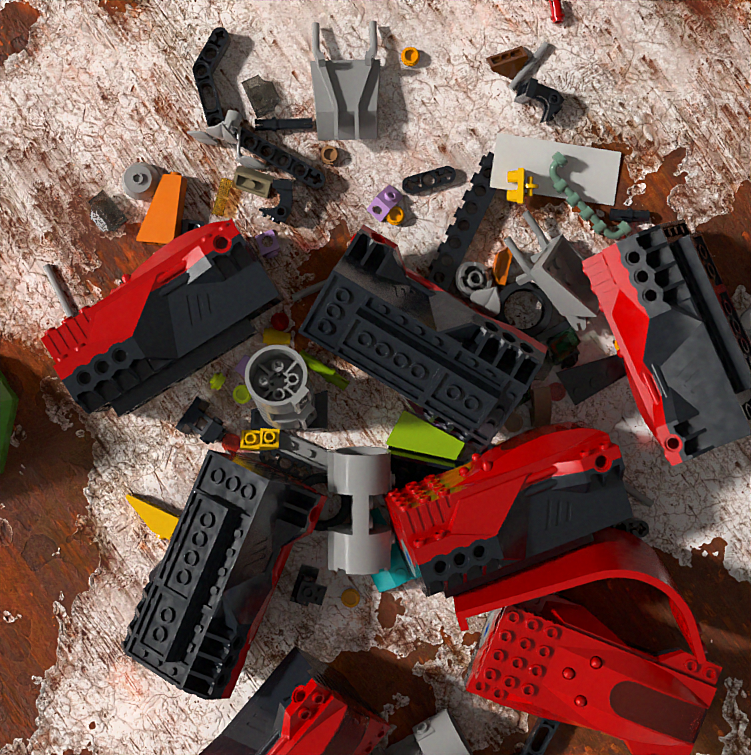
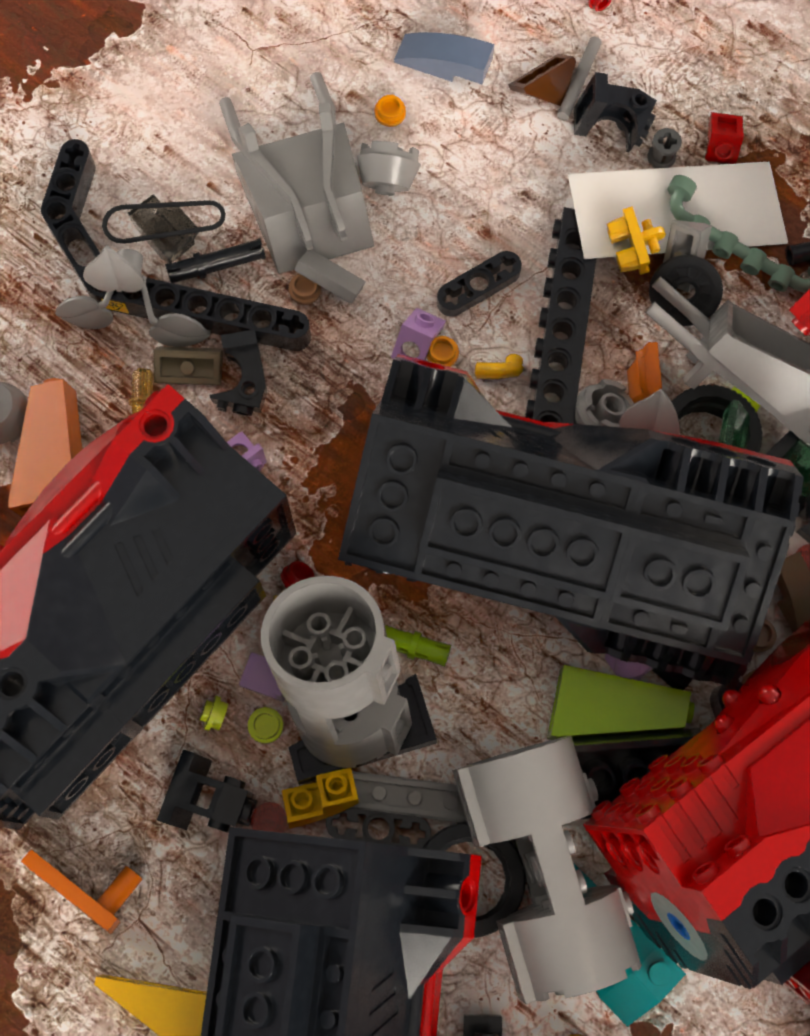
camera: 20 degrees left, 15 degrees down
light grey bar [291,279,327,302] -> none
none -> orange piece [21,849,143,934]
none -> black piece [102,200,226,244]
none -> light grey tile [294,250,366,304]
none -> light grey cone [357,141,421,196]
none -> sand blue slope [394,32,495,84]
none -> yellow arm [475,354,524,380]
none -> dark grey bush [647,128,682,168]
none -> black wheel [649,255,723,326]
none -> light grey slope [663,220,712,292]
none -> red bracket [705,112,744,164]
none -> clear green slope [719,399,750,449]

